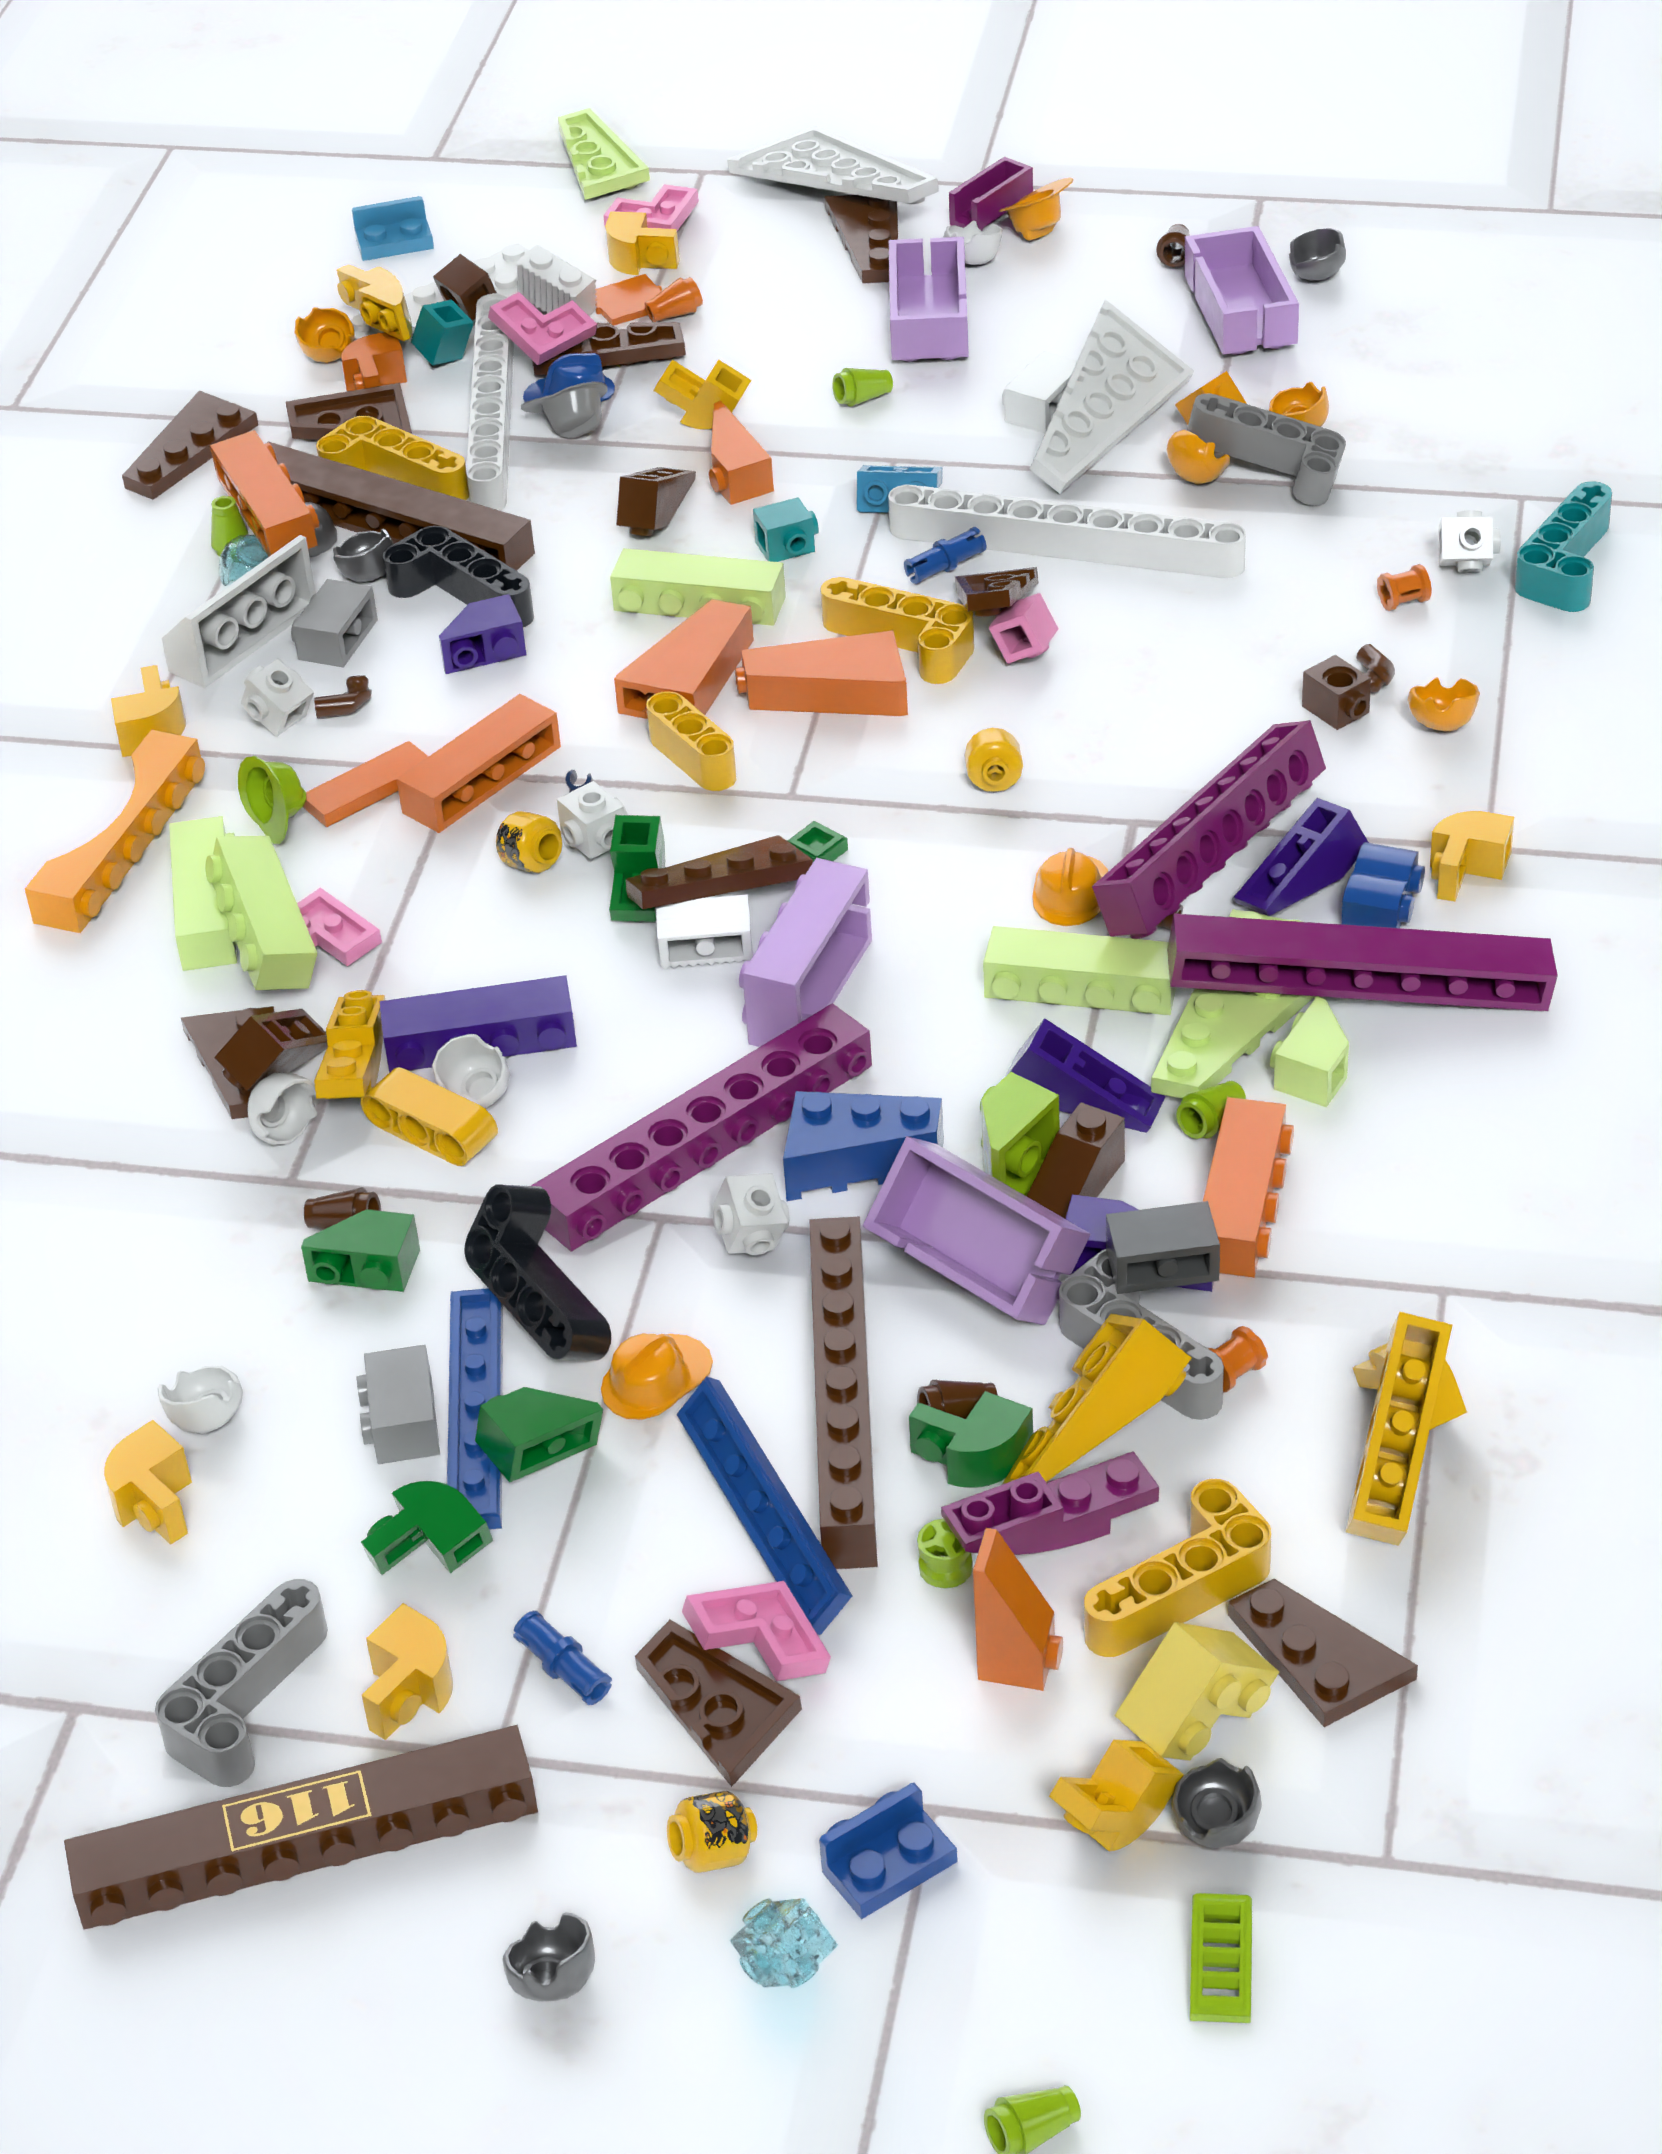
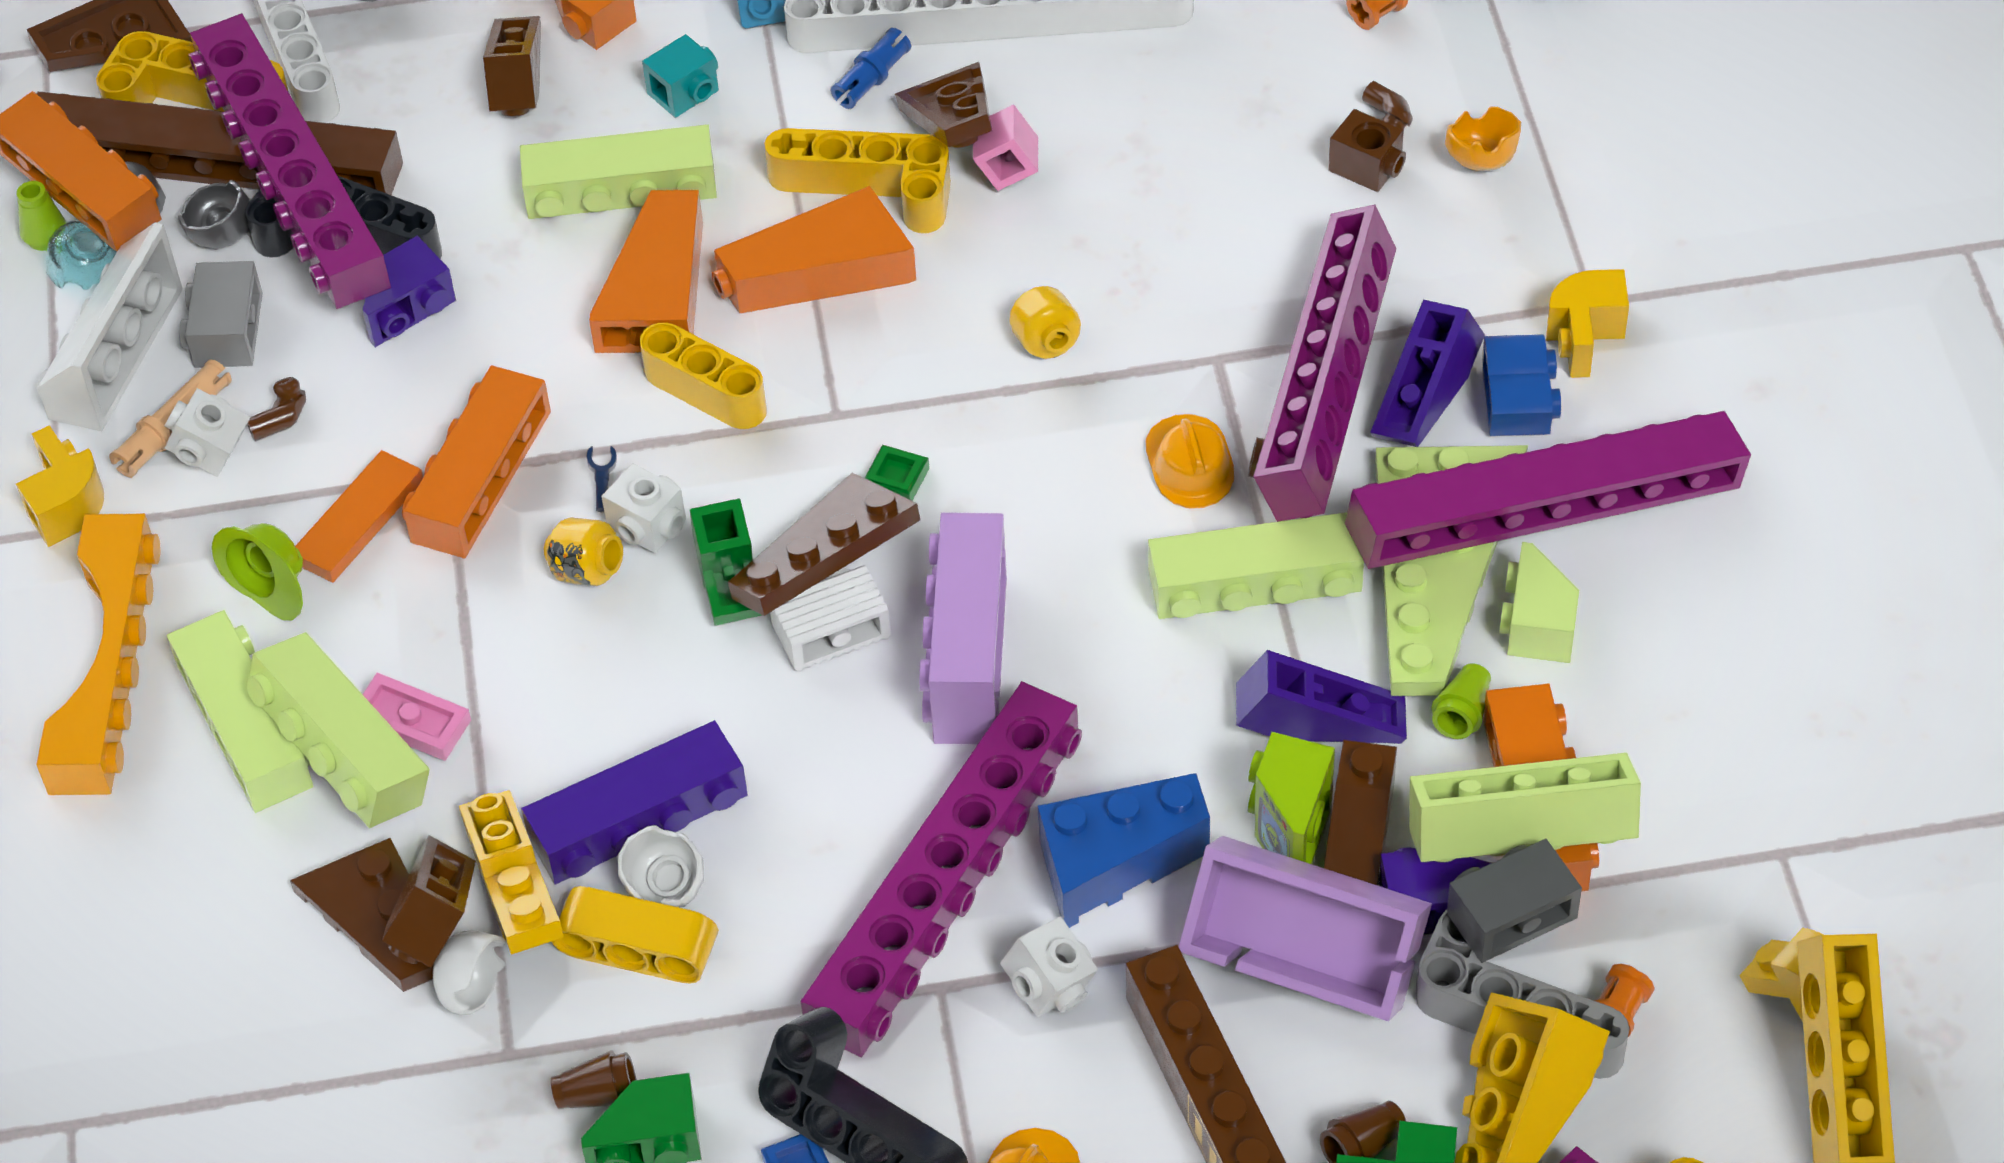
camera: 20 degrees left, 10 degrees up
none -> light nougat pin [109,359,232,478]
none -> magenta brick [188,13,391,309]
none -> yellowish green brick [1409,752,1641,862]

